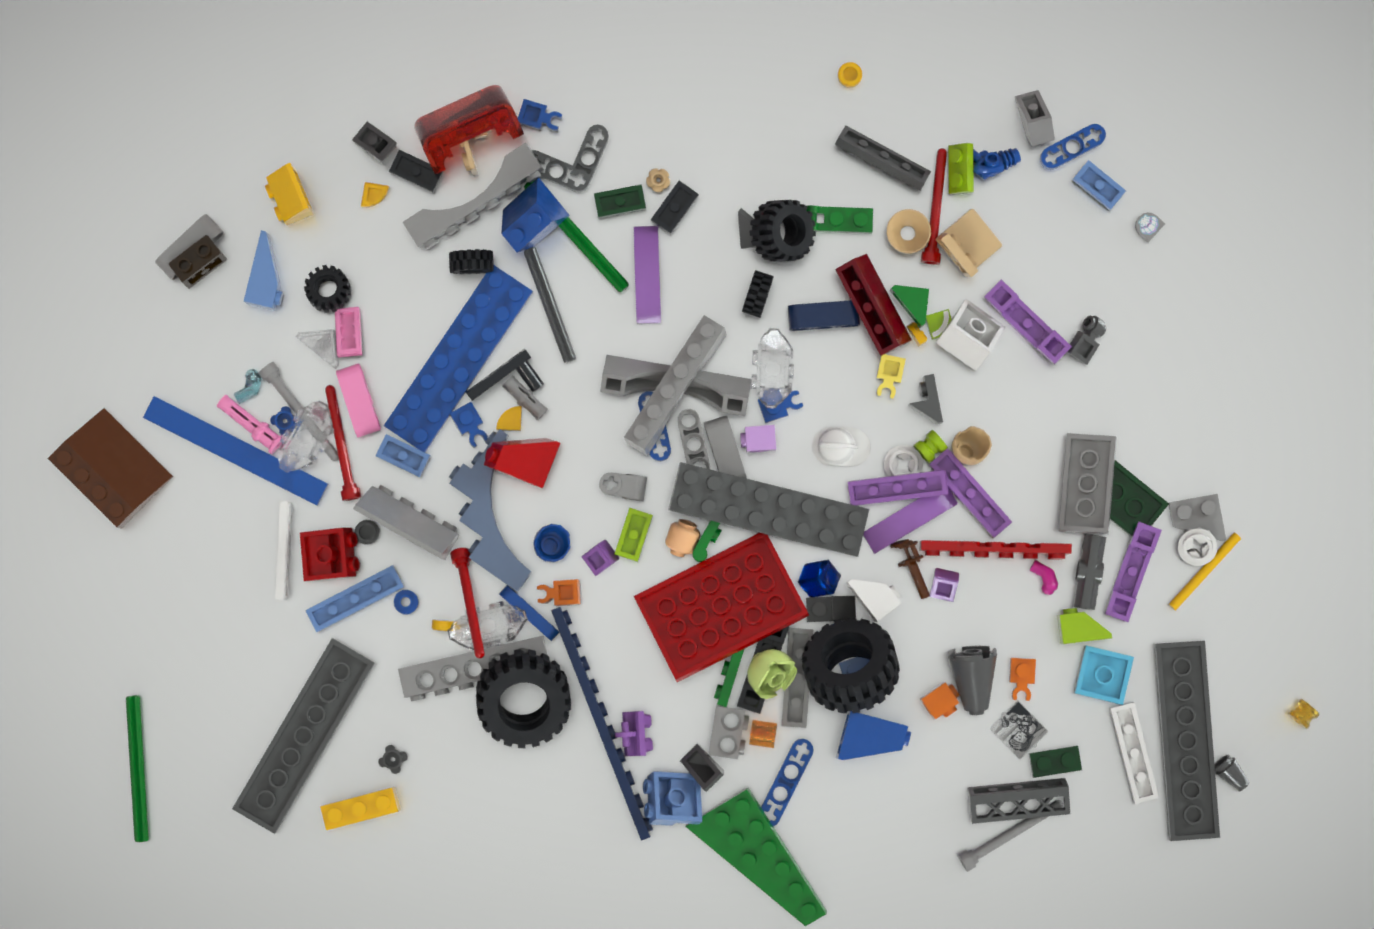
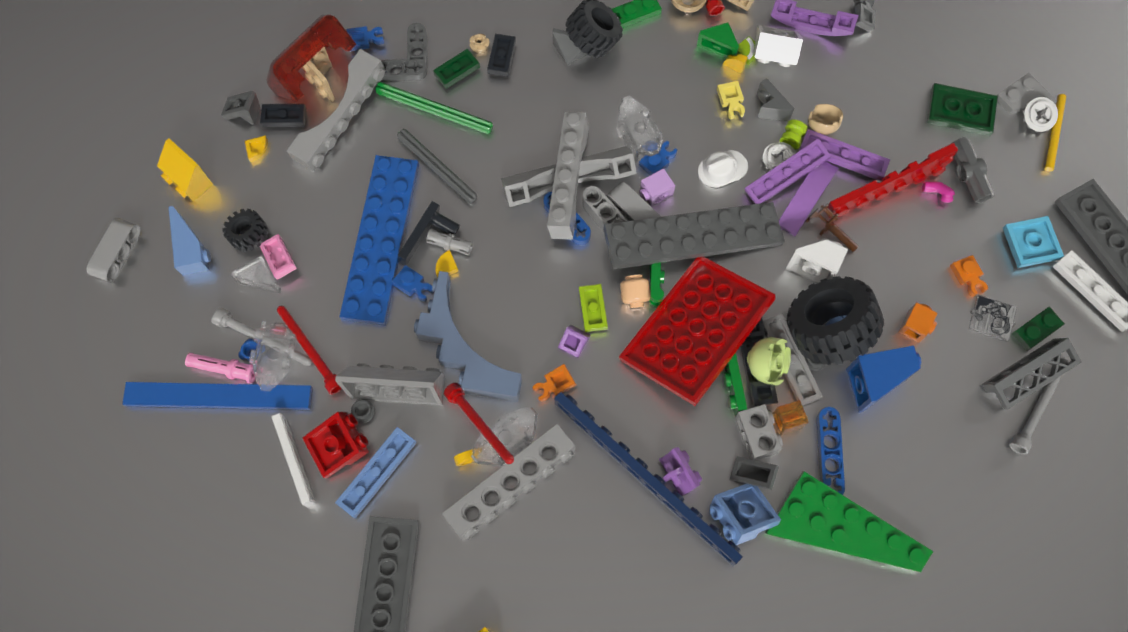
camera: 25 degrees left, 15 degrees down
reddish brown slope [47,408,174,529] -> none
dark brown bracket [169,235,227,289] -> none
clear light blue arm [234,369,262,404] -> none
bright pink beam [336,363,381,438] -> none
medium blue plate [376,434,431,477] -> none
dark grey plate [378,745,407,774] -> none
blue plate [394,590,418,614] -> none
black tyre [449,249,494,274] -> none
black tyre [476,649,571,748] -> none
red slope [484,438,560,488] -> none
blue beam [499,585,559,641] -> none
blue slope [501,178,570,253] -> none
blue hair [533,524,570,562] -> none
light grey piece [599,472,647,501] -> none
medium lavender slope [634,226,661,324] -> none
black tyre [742,270,774,318] -> none
dark blue beam [788,300,860,331] -> none
clear blue panel [798,559,841,597] -> none
dark grey slope [806,596,856,622] -> none
dark red brick [835,254,912,356] -> none
medium lavender slope [929,568,959,602] -> none
dark grey cone [948,645,997,715] -> none
lime slope [1057,608,1112,644] -> none
light grey plate [1059,433,1117,535] -> none
medium lavender slope [1105,521,1162,622] -> none

